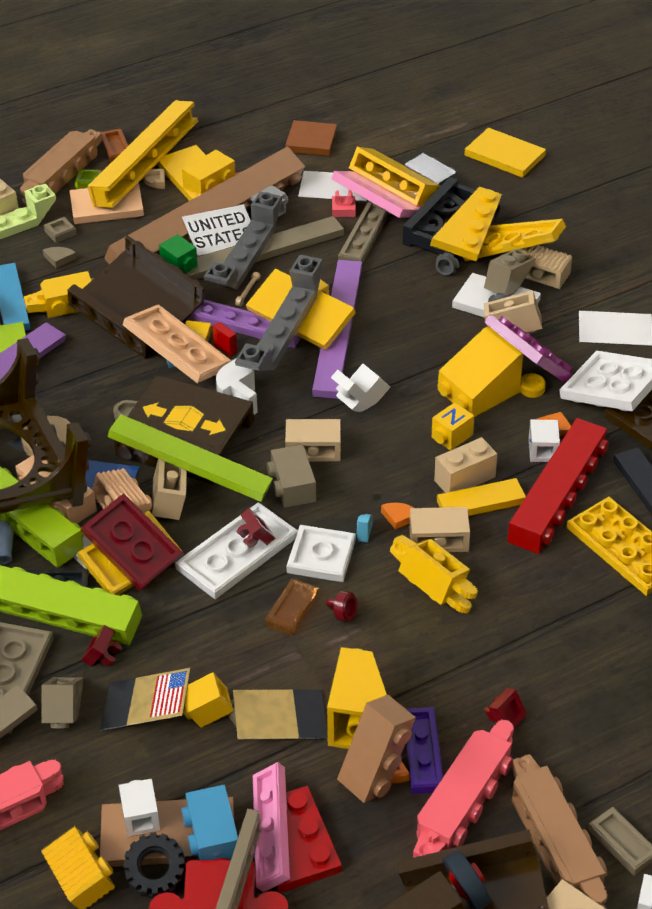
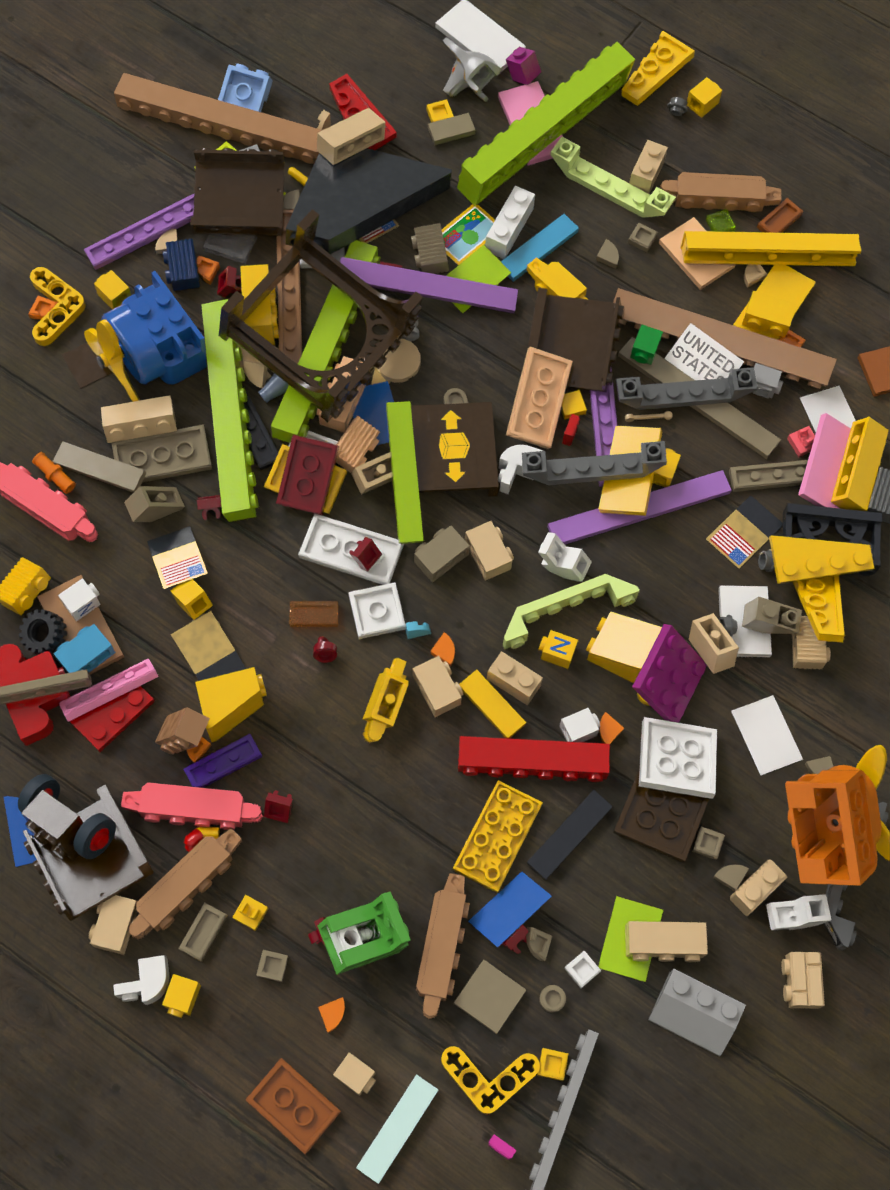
camera: 60 degrees right, 25 degrees up
none -> arm [184,827,220,852]
none -> yellow tile [232,895,268,931]
none -> yellowish green slope [503,574,639,649]
none -> sticker [706,495,783,568]

